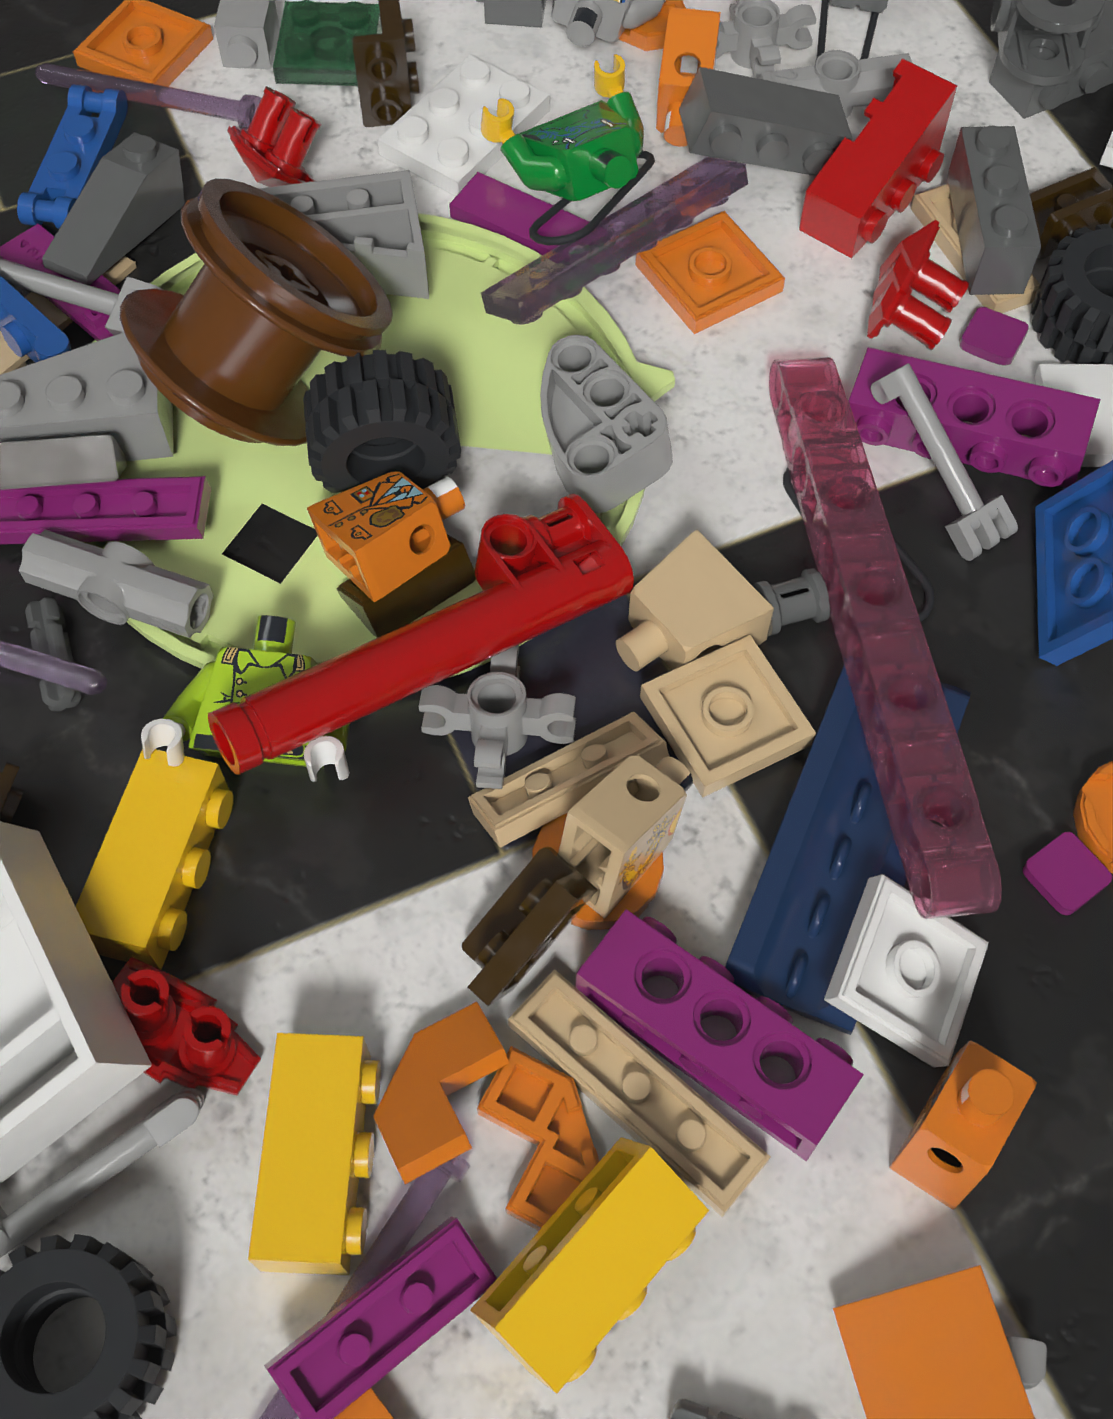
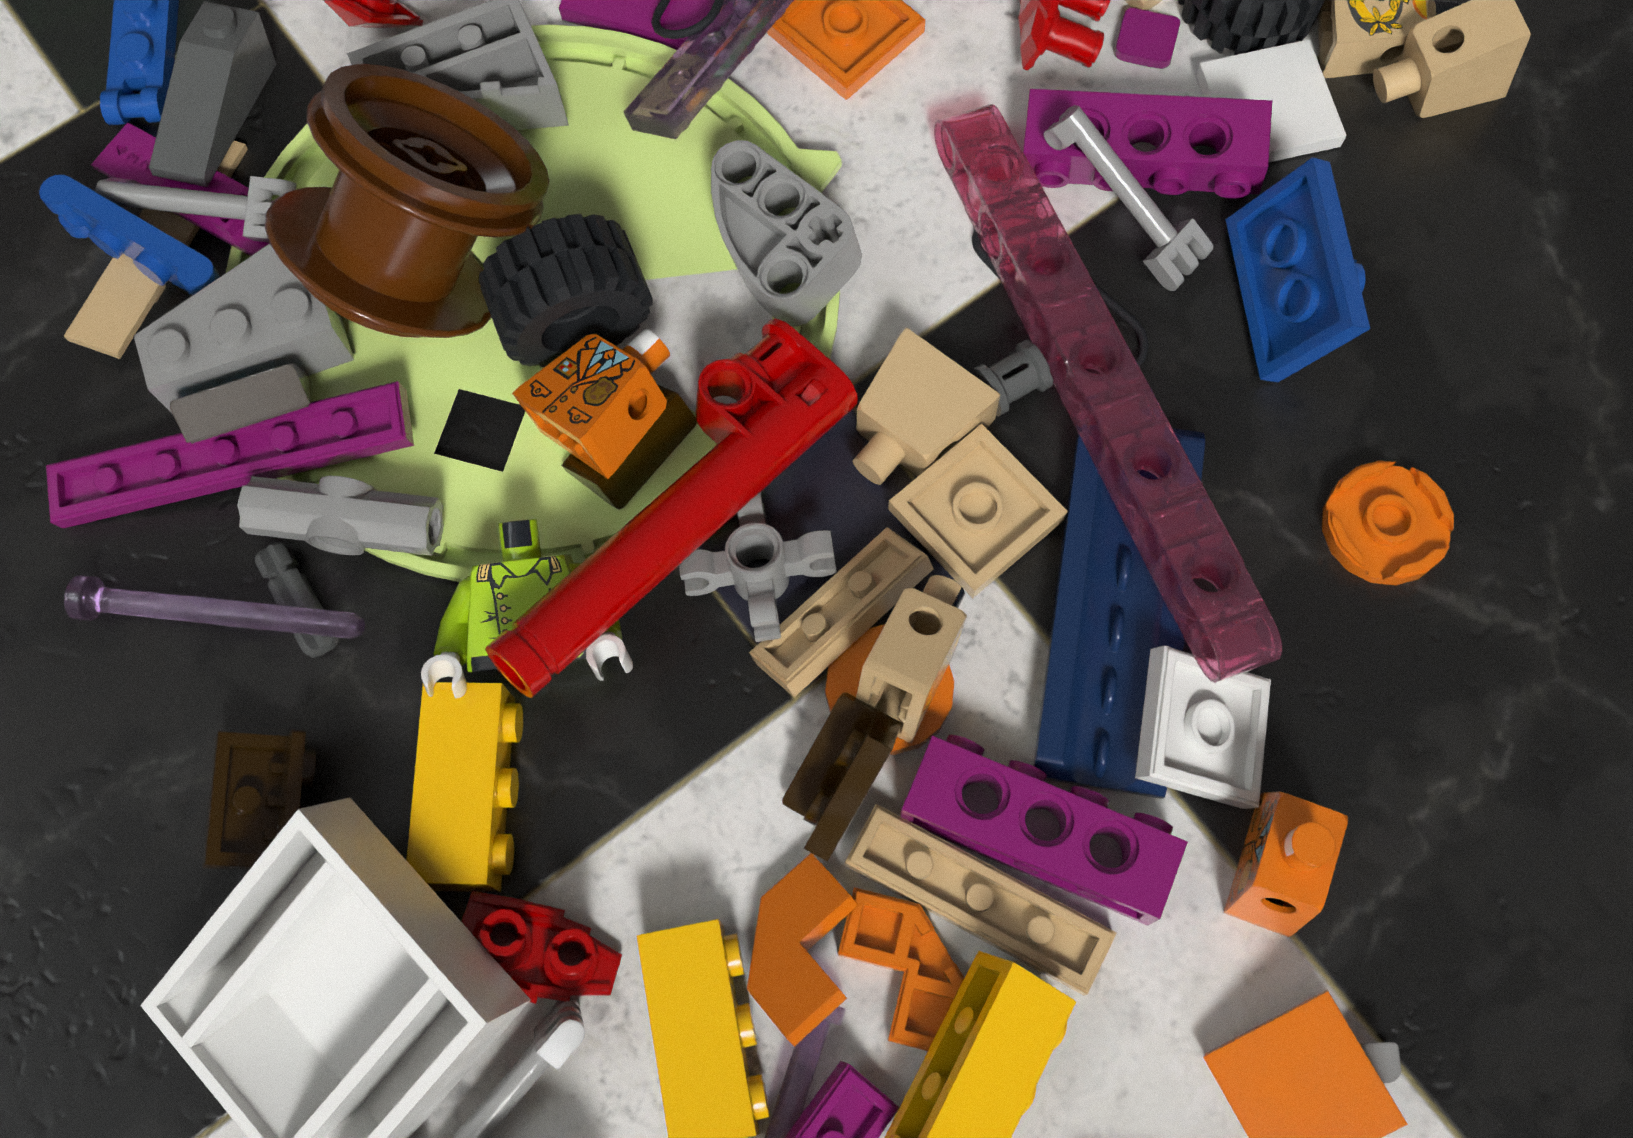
camera: 10 degrees left, 10 degrees up
magenta piece [1023,832,1112,915] -> none

